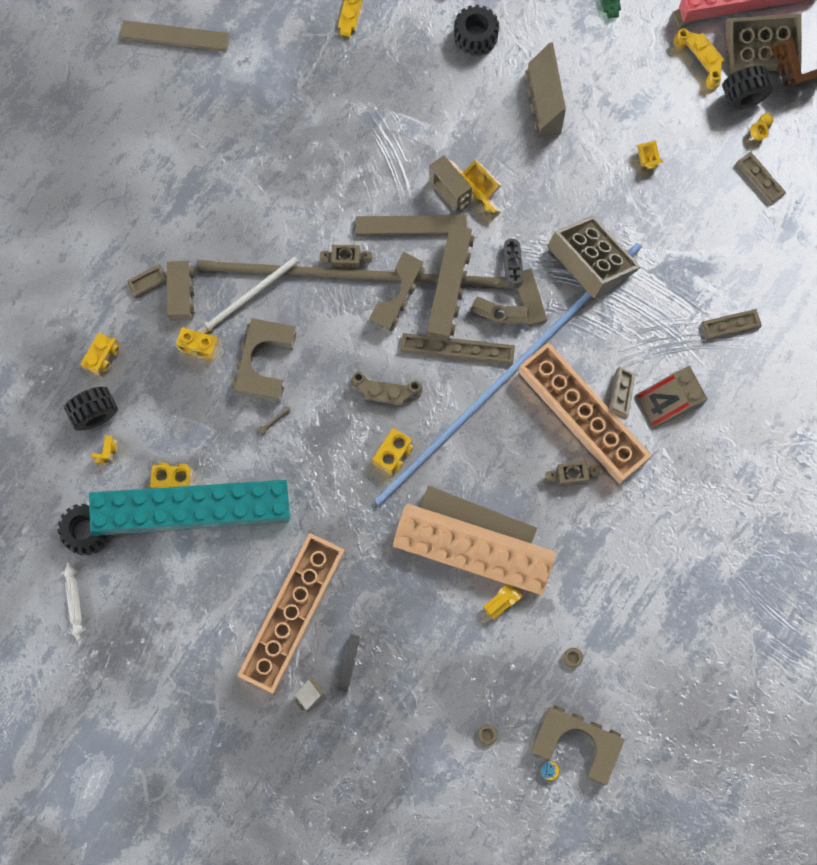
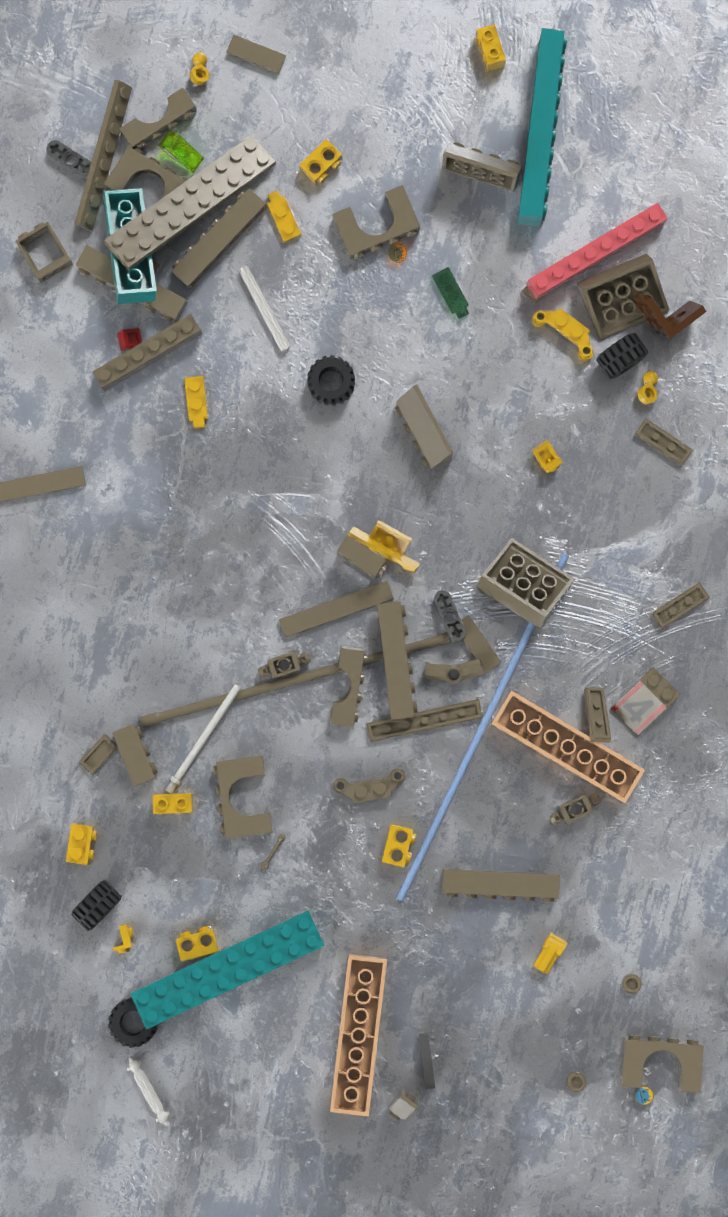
camera: 15 degrees left, 10 degrees up
light nougat brick [393,503,556,596] -> none

